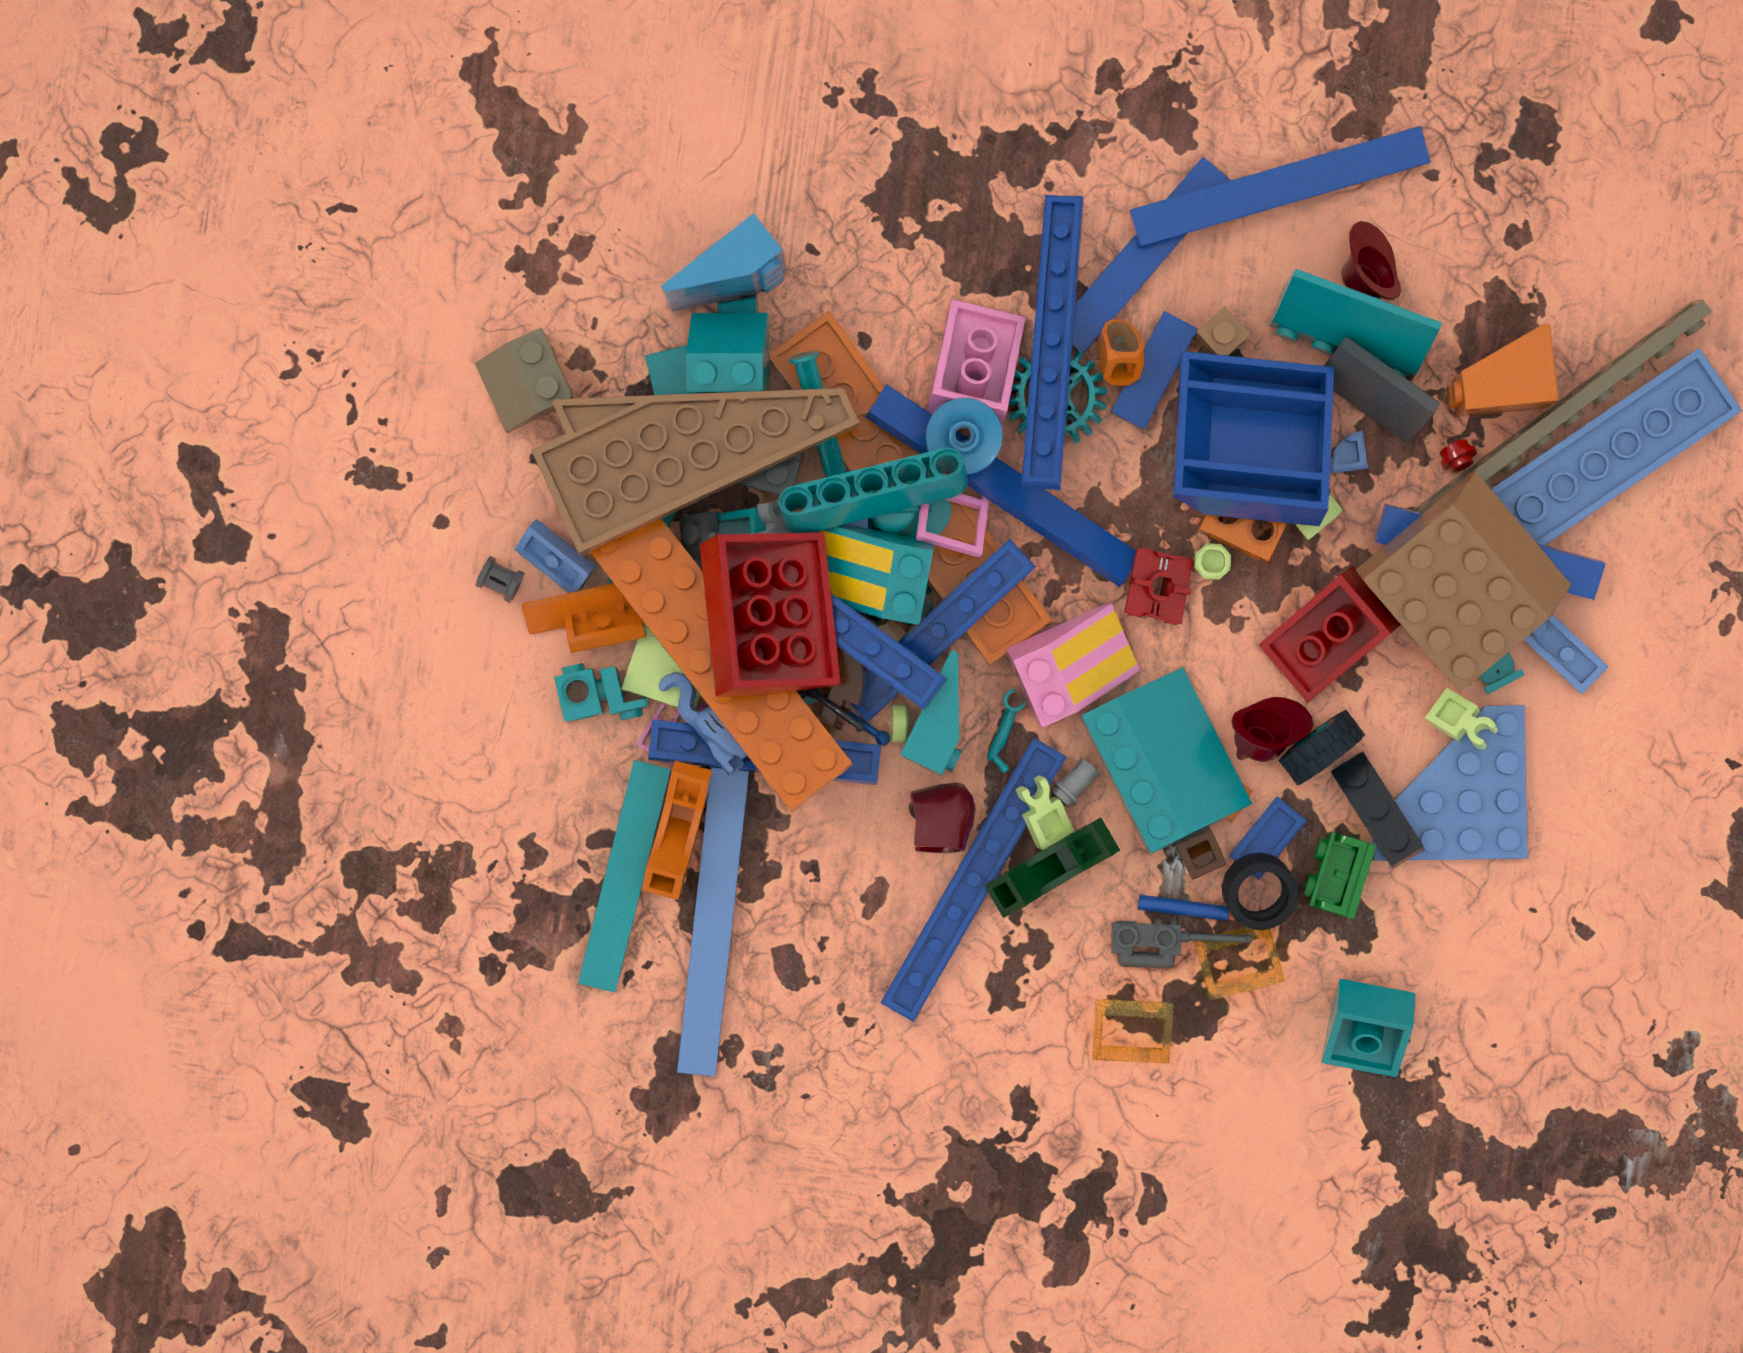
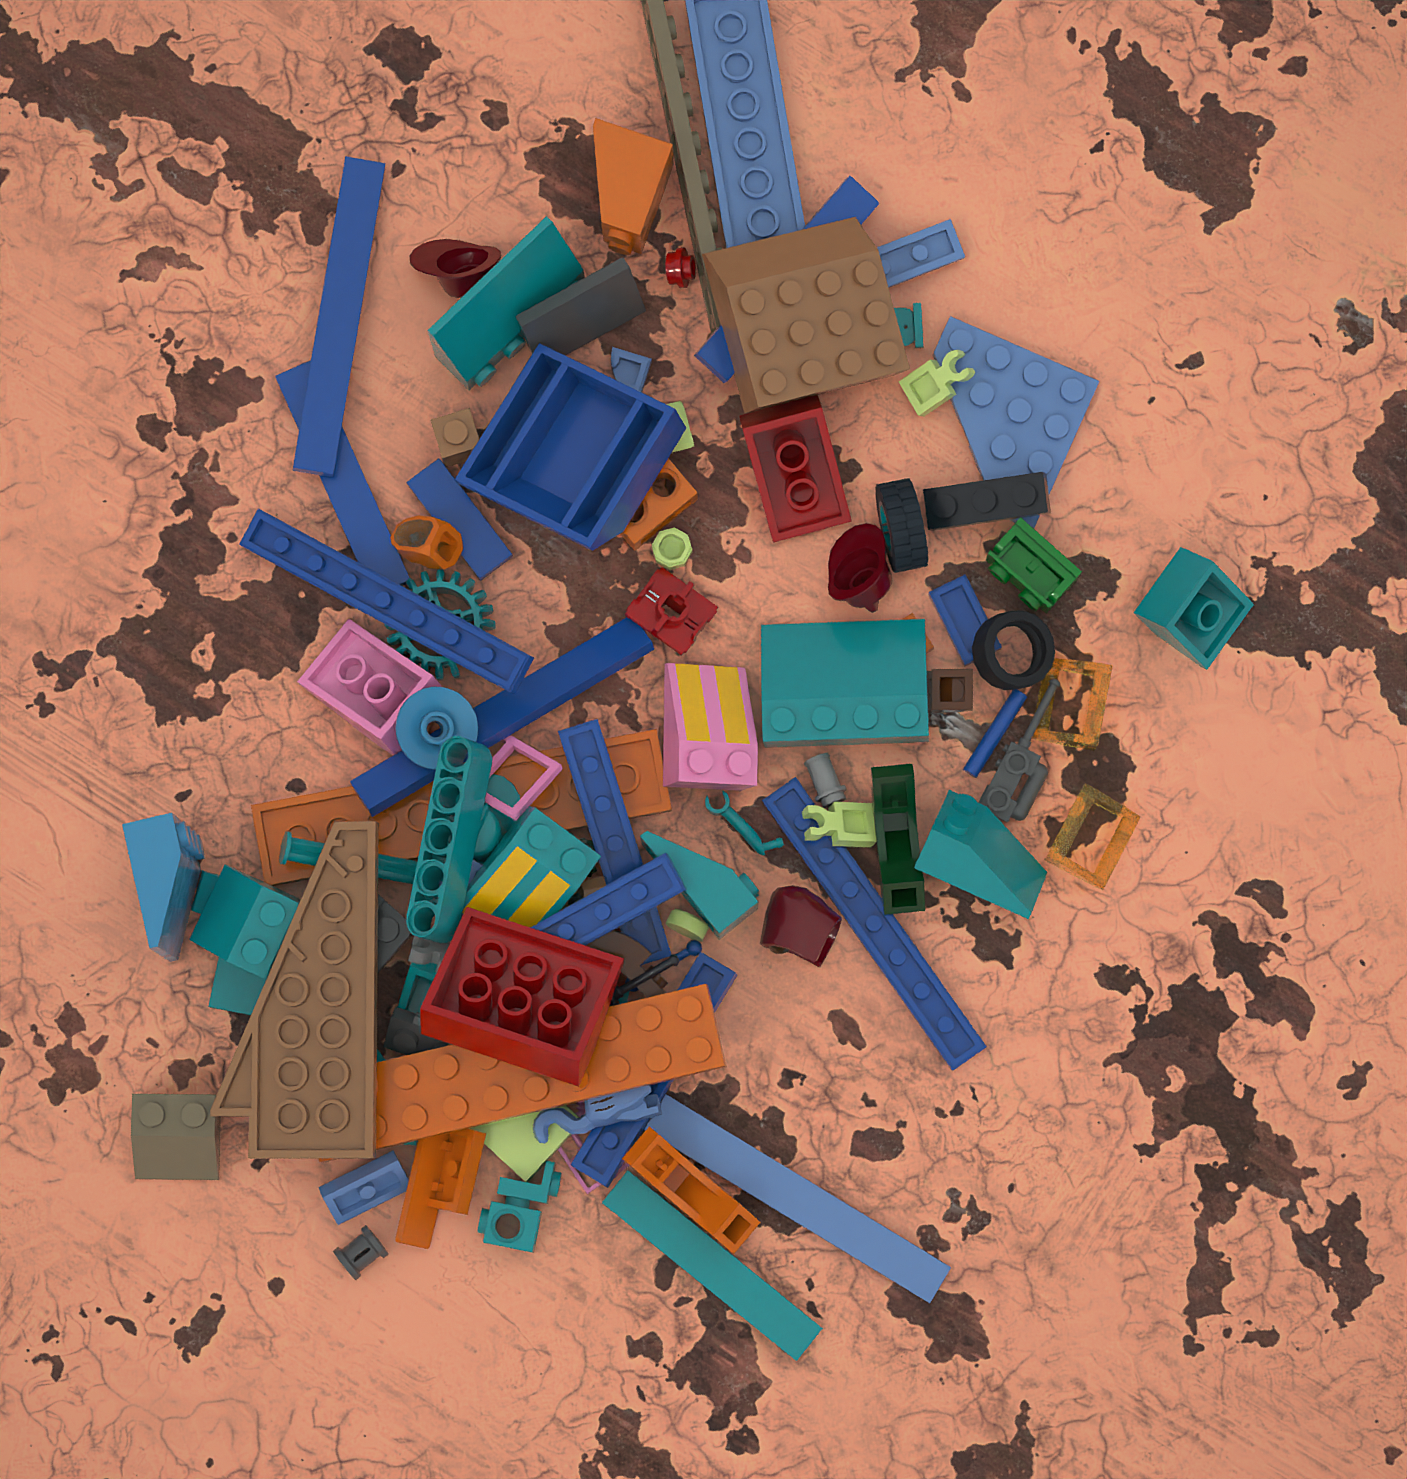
camera: 65 degrees left, 5 degrees down
none -> teal slope [914,790,1048,919]

